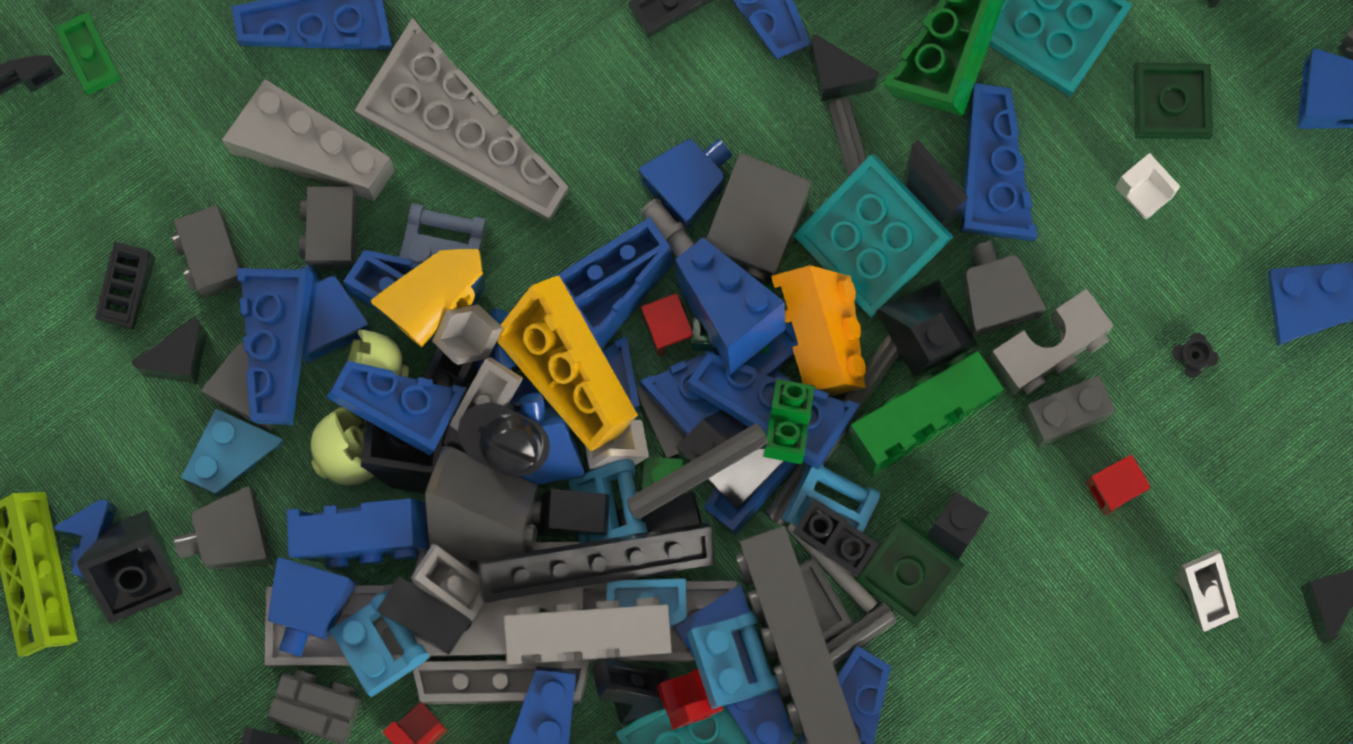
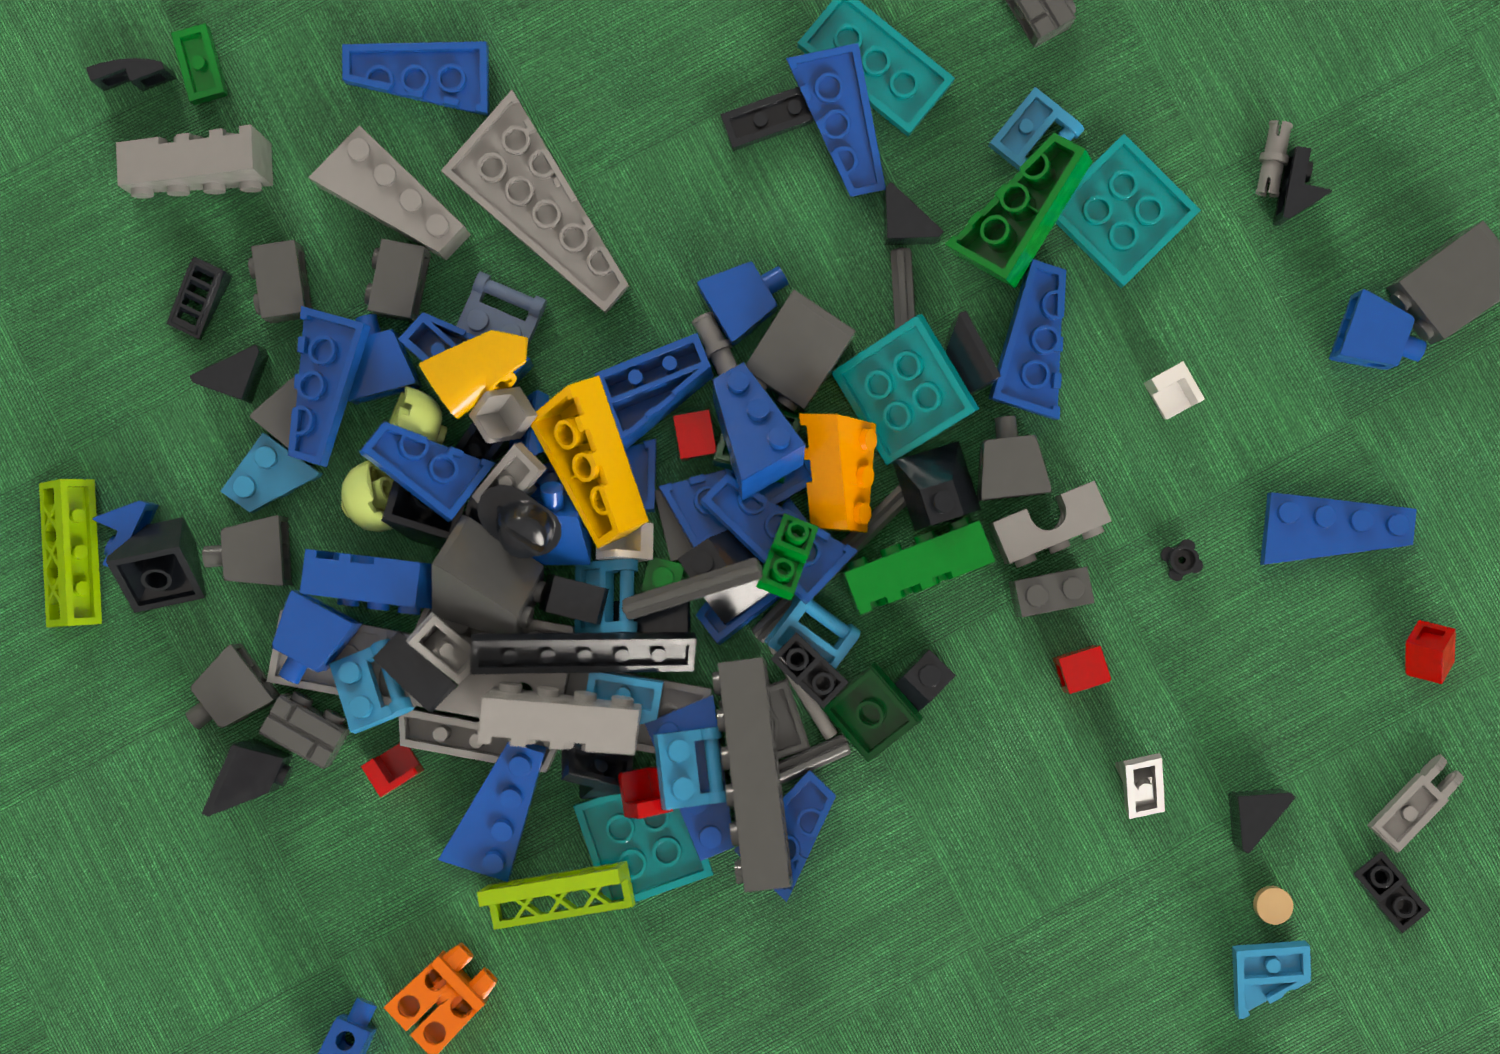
camera: 15 degrees right, 10 degrees up
dark green tile [1134,63,1213,139] -> none
none -> light grey wedge [116,124,273,199]
none -> dark grey torso [185,643,281,730]

